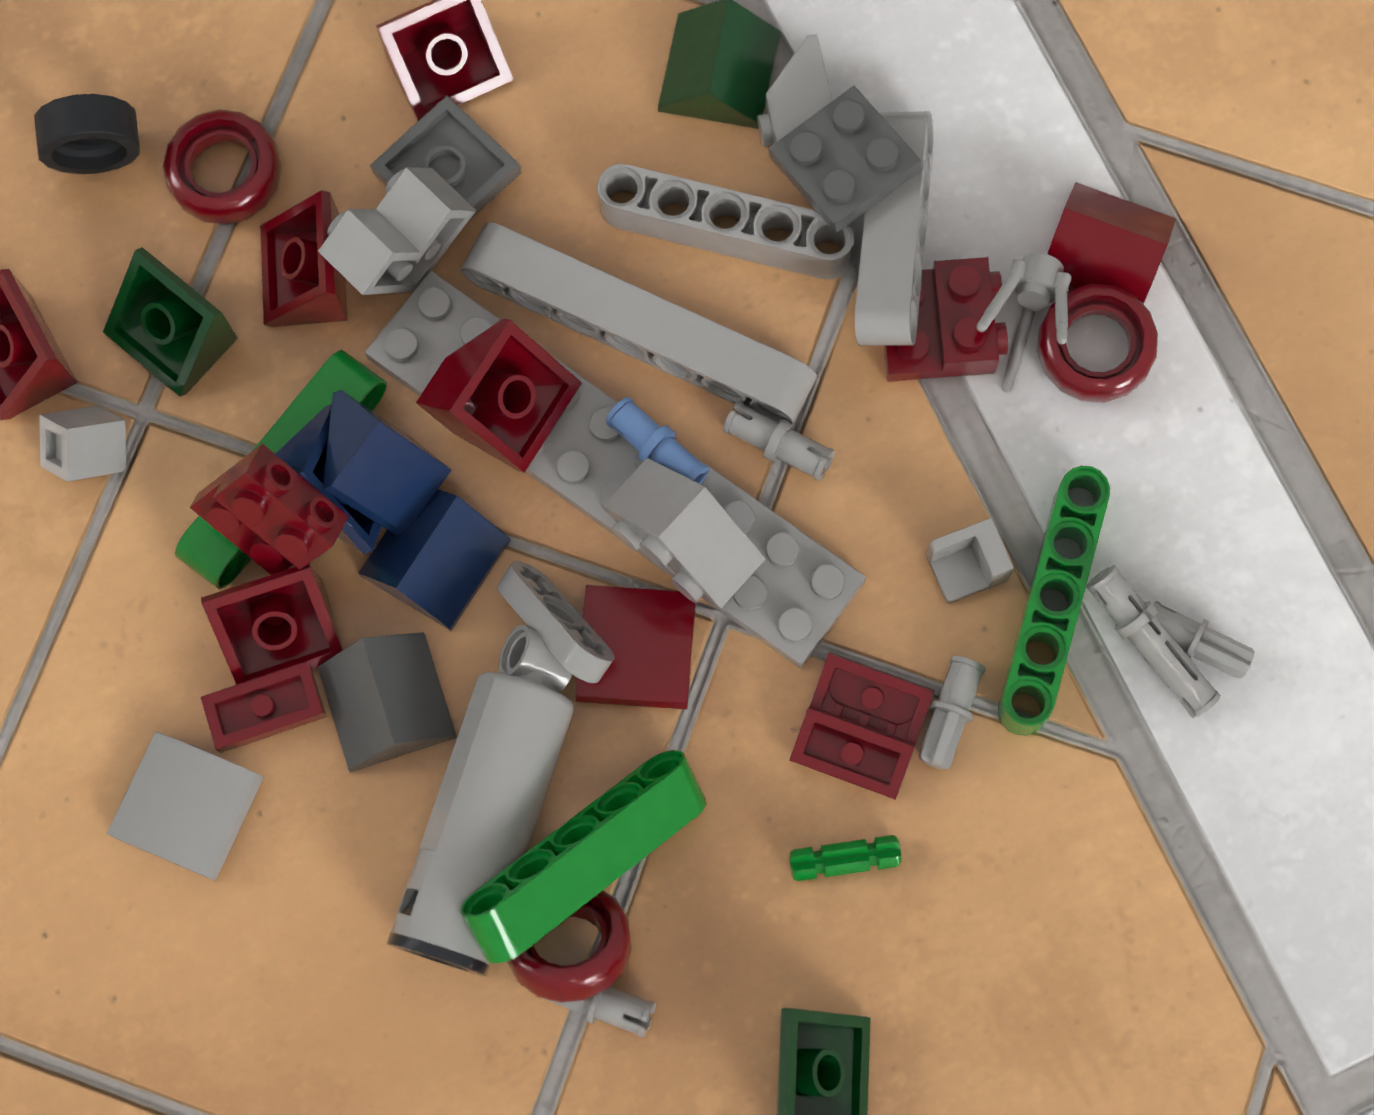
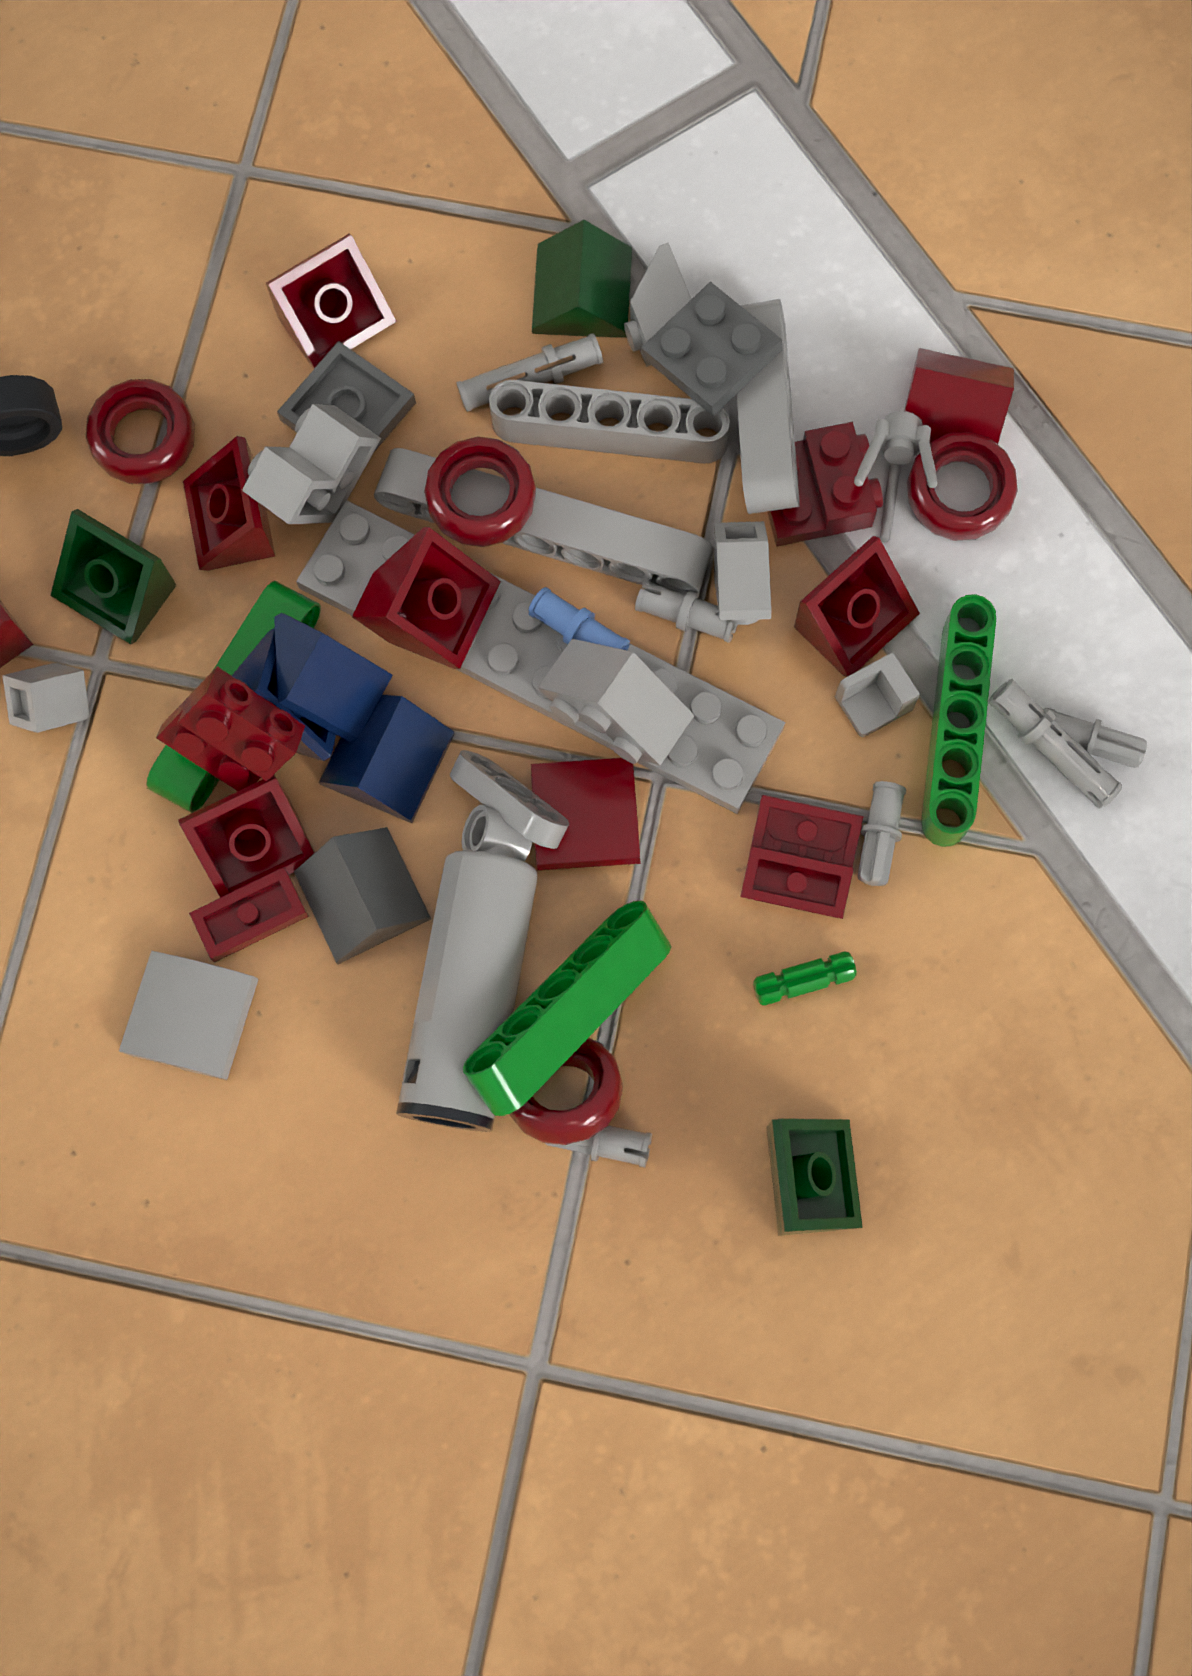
camera: 10 degrees left, 0 degrees up
none -> dark red wheel [424,436,536,547]
none -> light grey pin [456,333,603,412]
none -> light grey slope [714,521,771,625]
none -> dark red slope [794,536,920,677]

